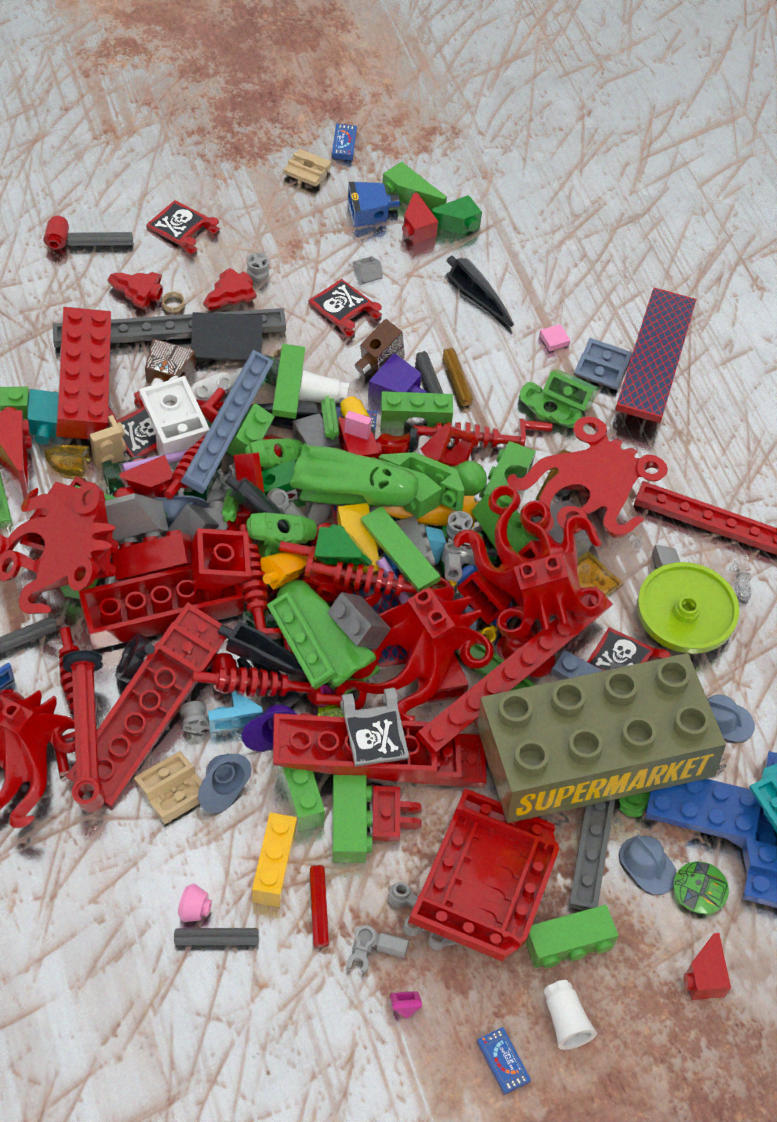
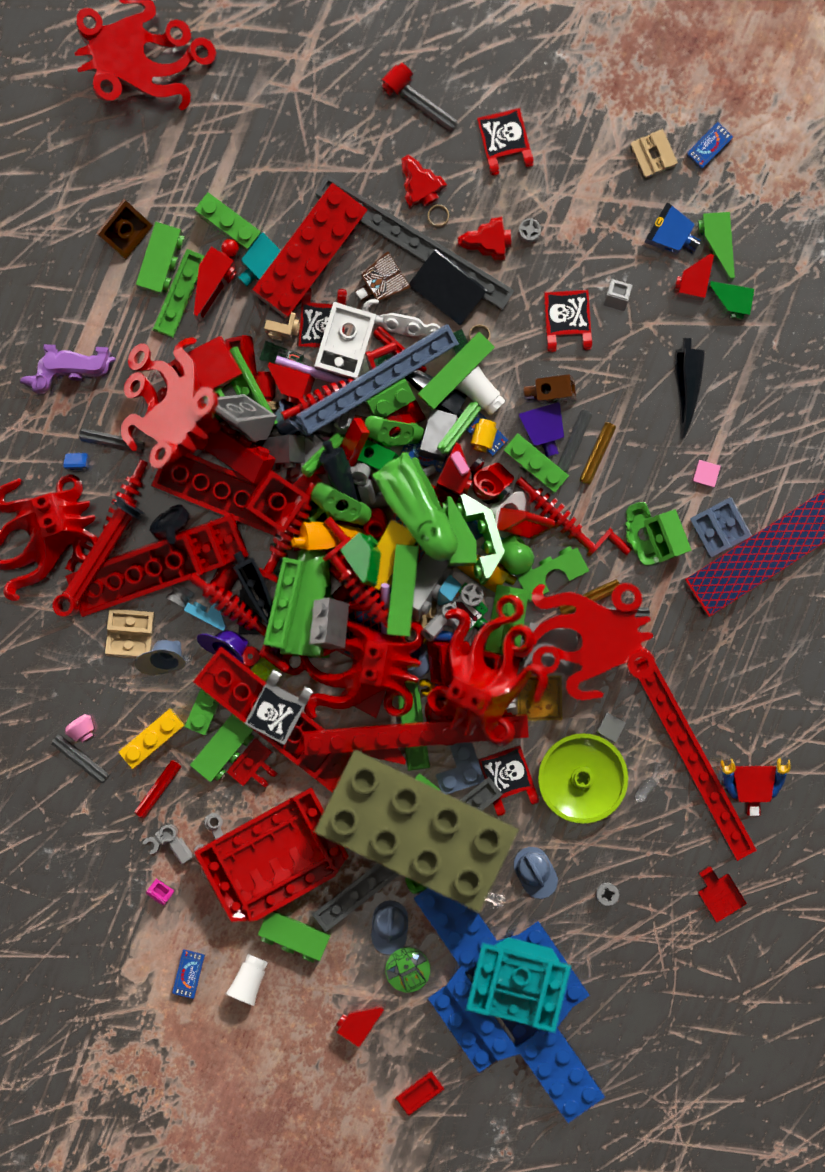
camera: 45 degrees right, 30 degrees up
clear yellow brick [44,445,89,477] -> none

